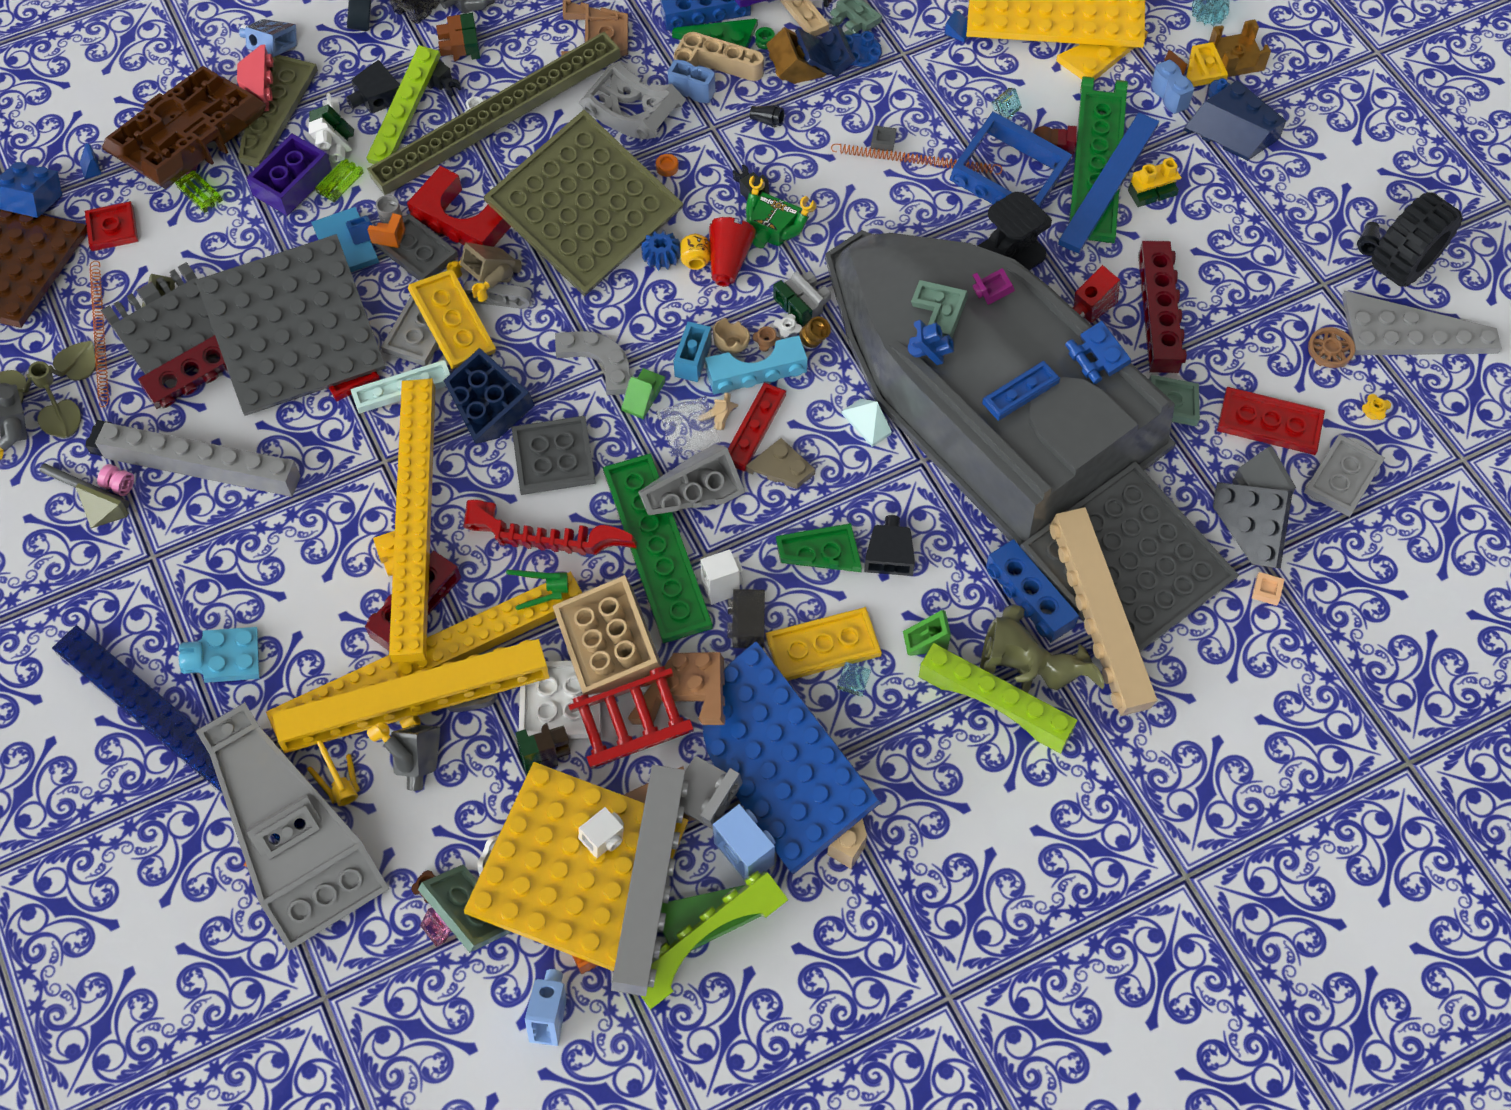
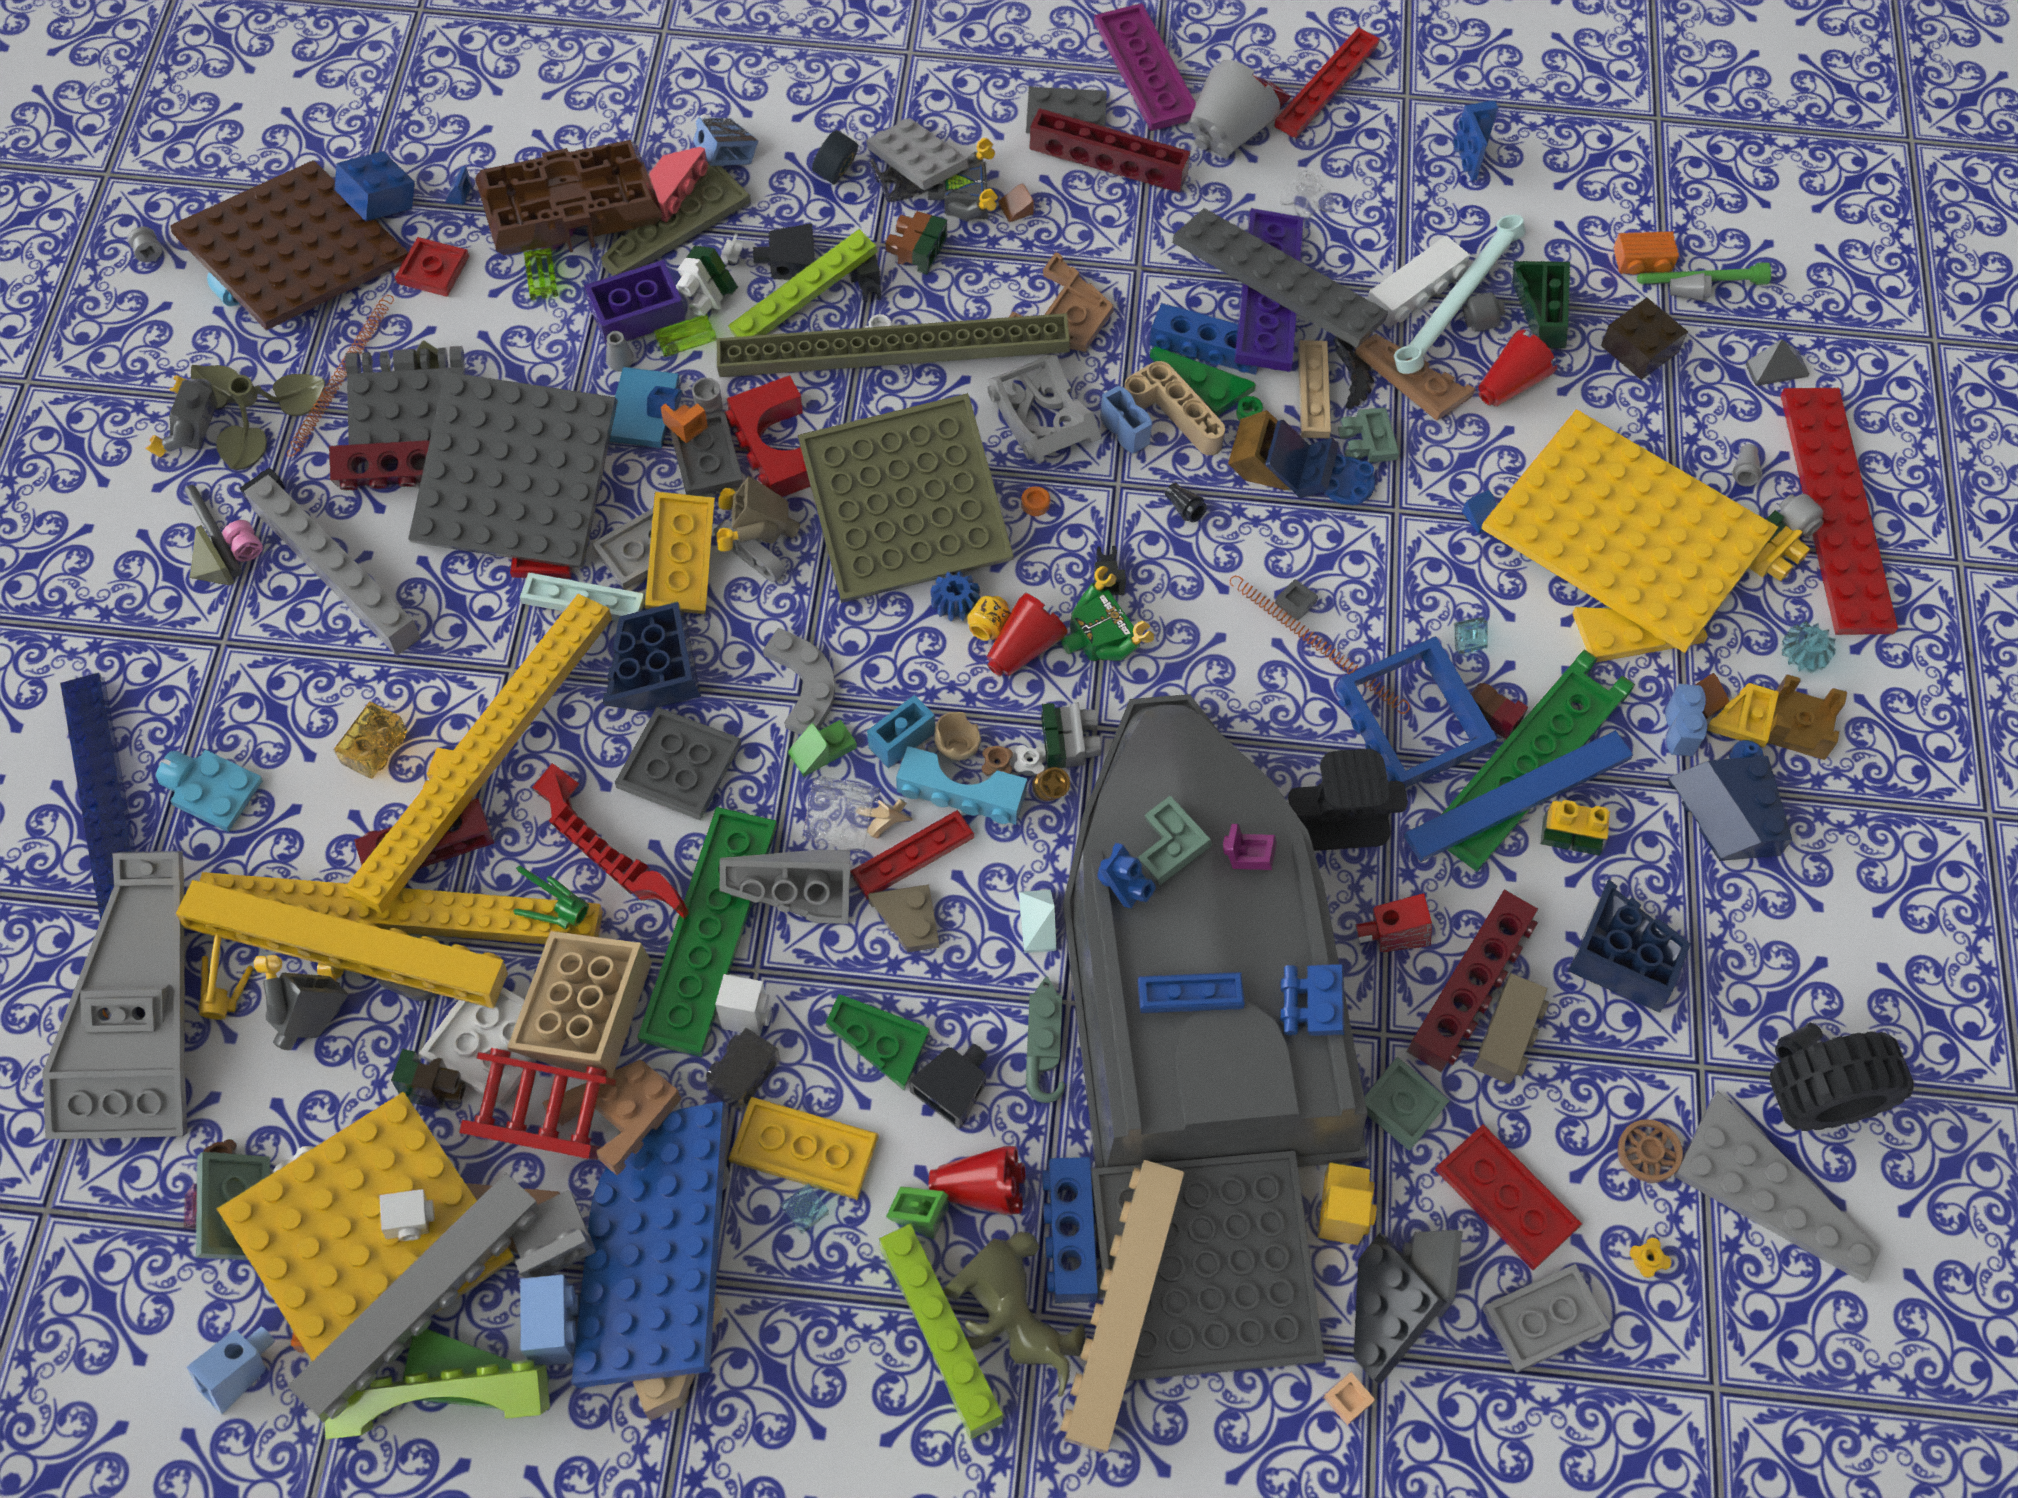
camera: 30 degrees right, 0 degrees up
none -> clear yellow brick [333,701,407,779]
none -> light grey cone [606,331,634,372]
none -> red cone [929,1146,1026,1215]
none -> sand green plate [1026,976,1065,1103]
none -> yellow brick [1317,1162,1377,1245]
none -> dark tan brick [1472,973,1549,1084]
none -> dark blue wedge [1568,879,1691,1013]

